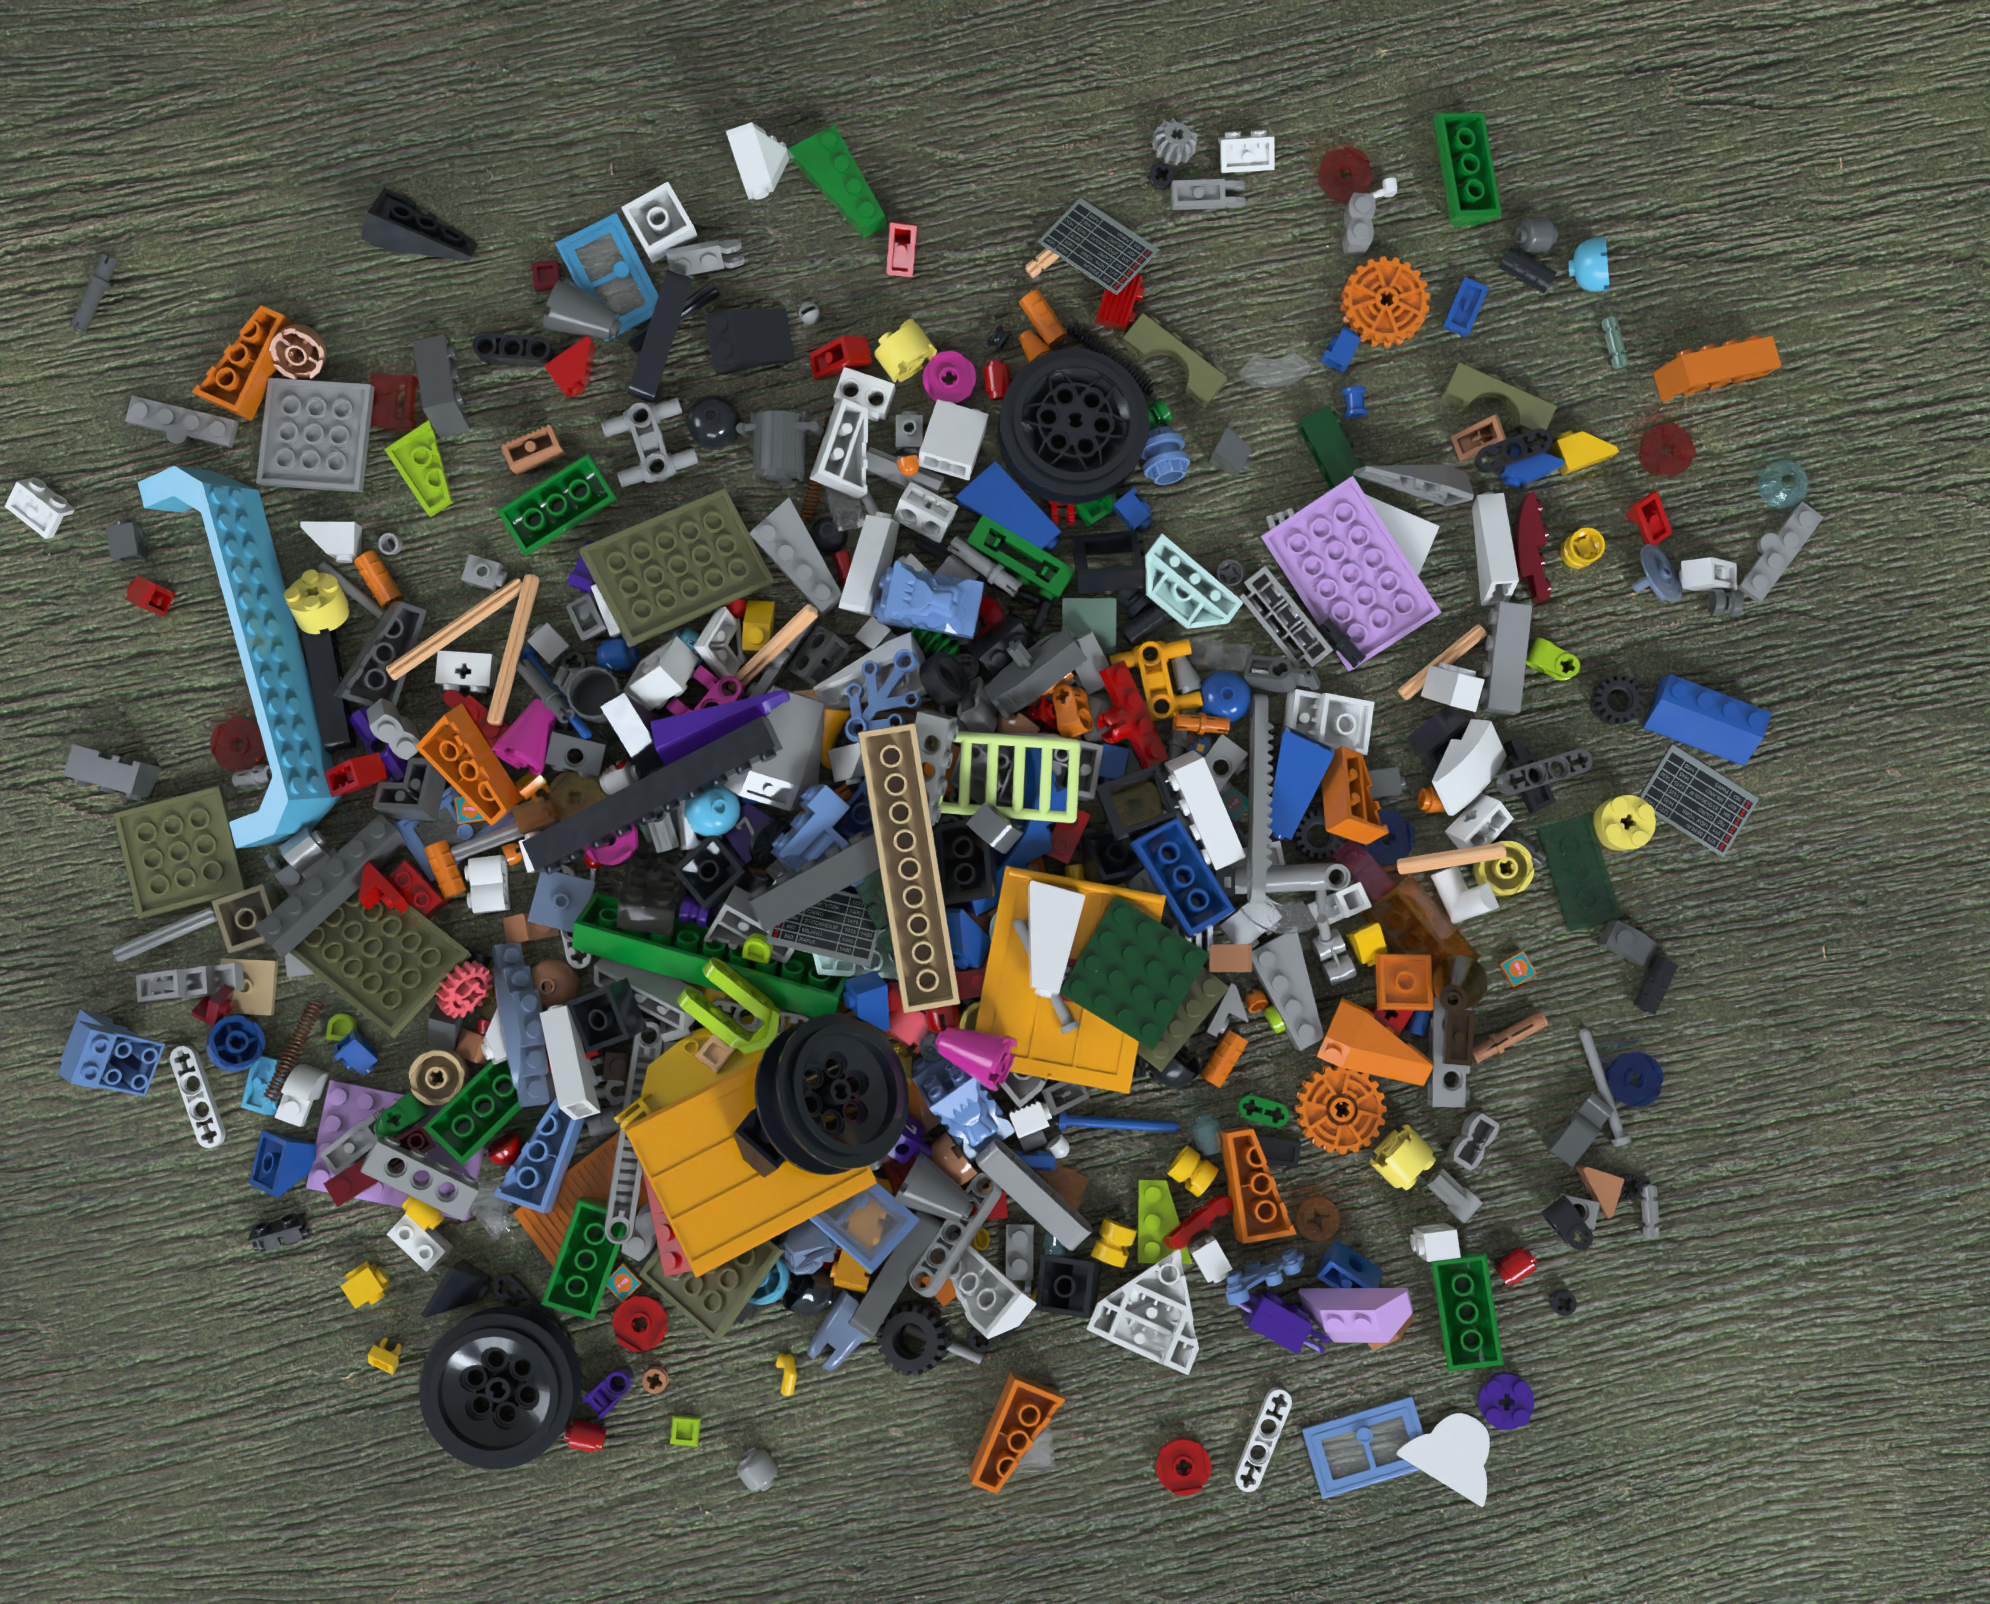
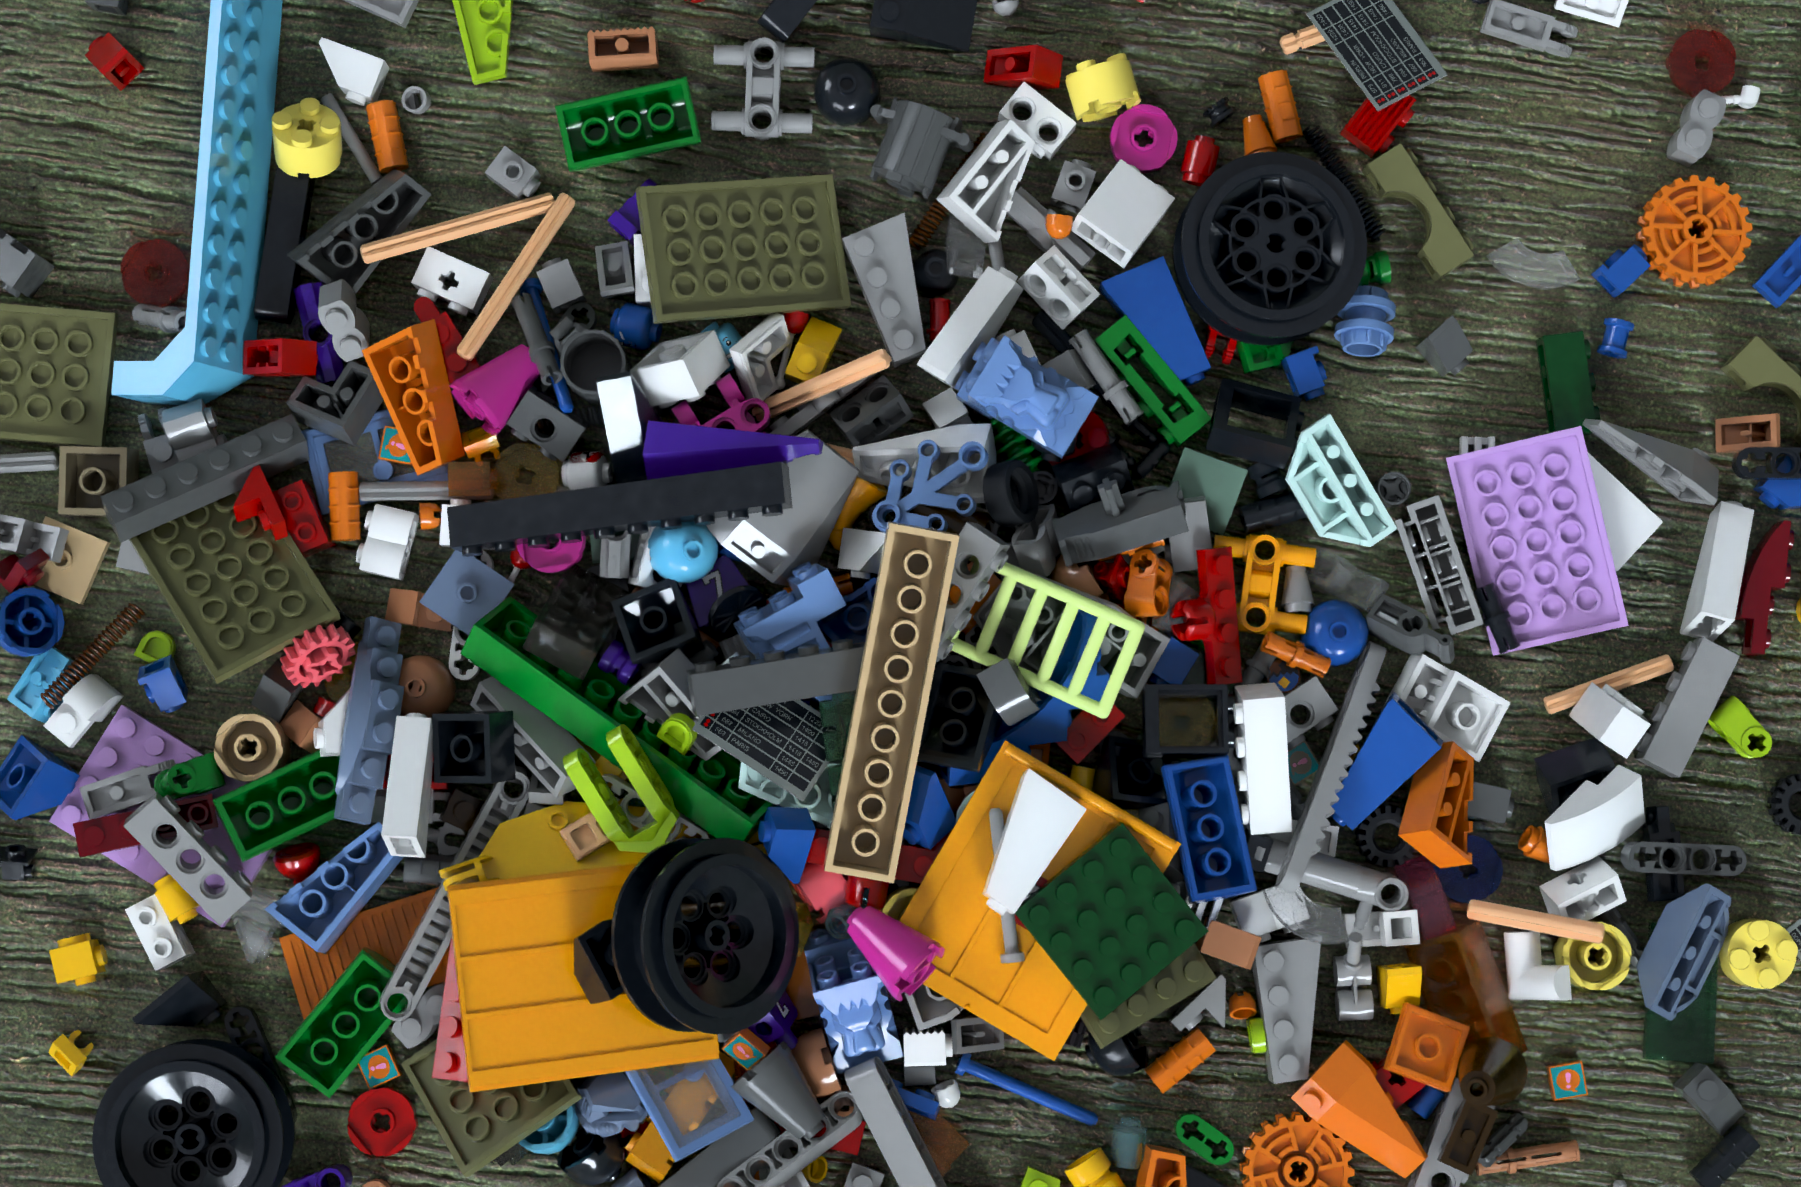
camera: 20 degrees right, 0 degrees up
none -> orange tile [722,1028,771,1071]
none -> dark grey axle [1478,1113,1528,1167]
none -> sand blue wedge [1636,883,1732,1021]

